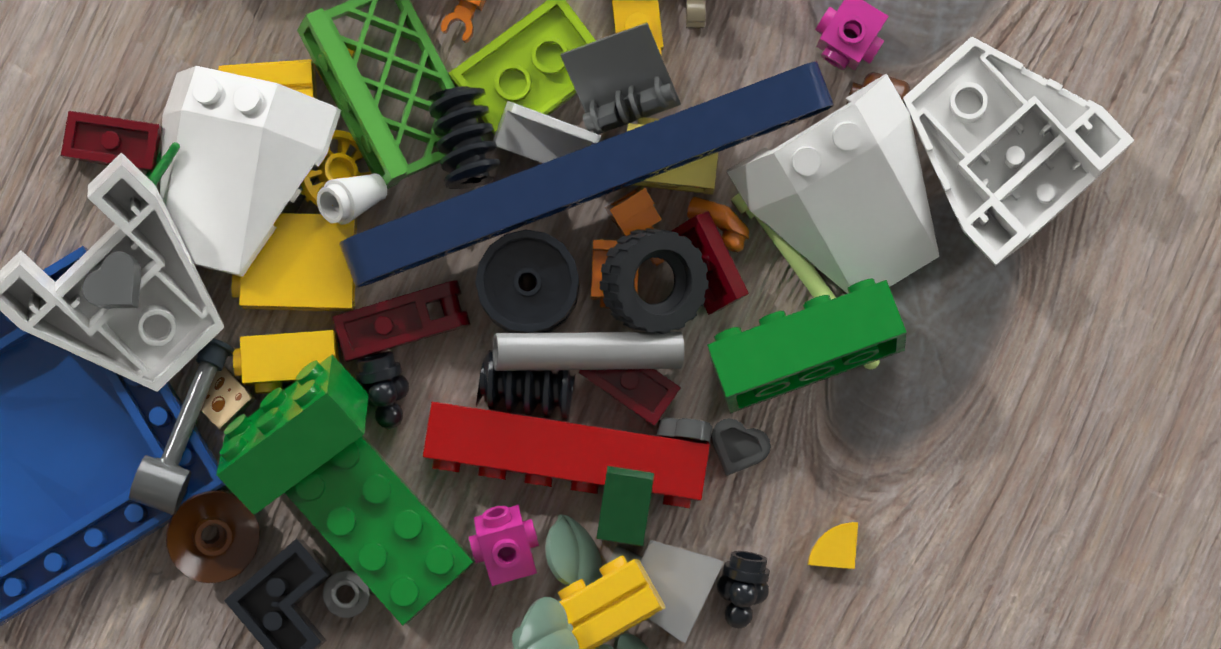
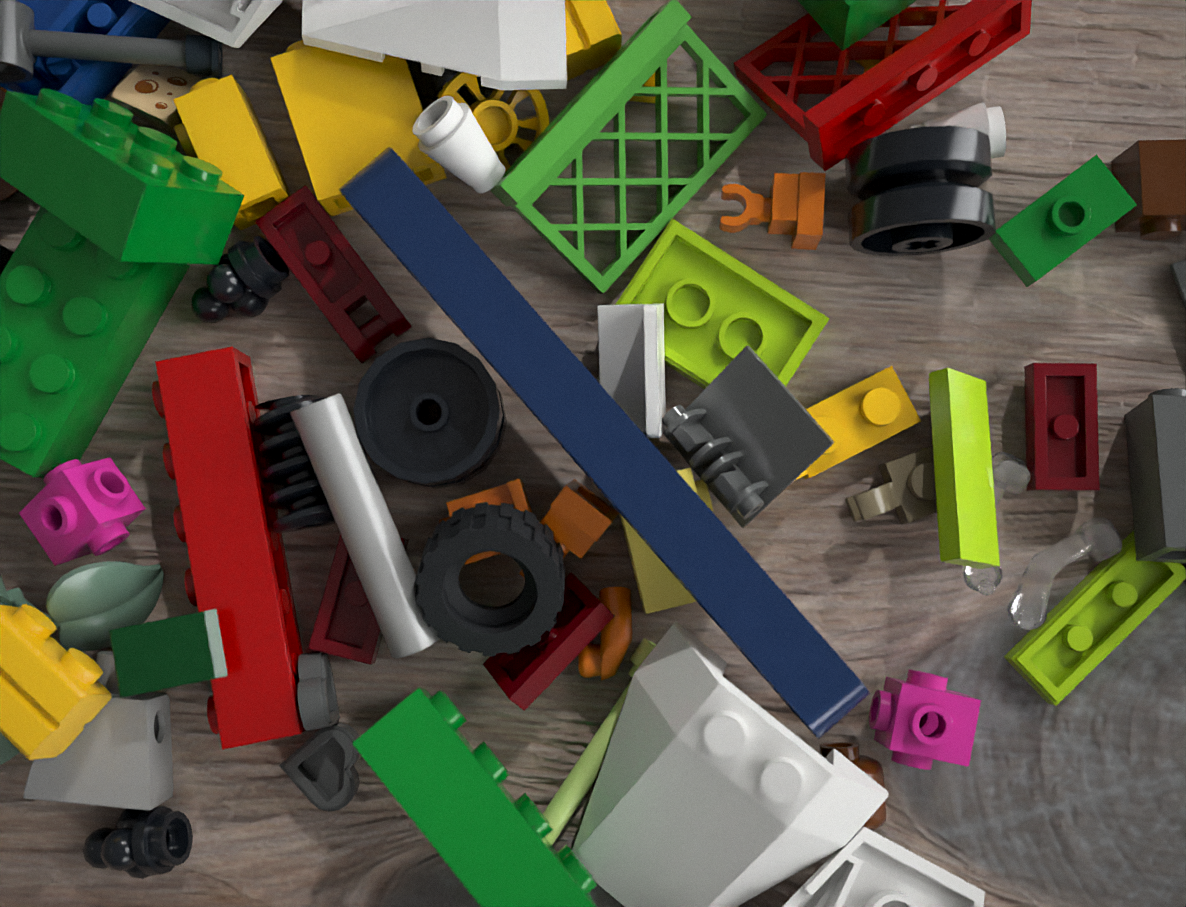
camera: 70 degrees right, 0 degrees up
black piece [428,86,501,189] -> none

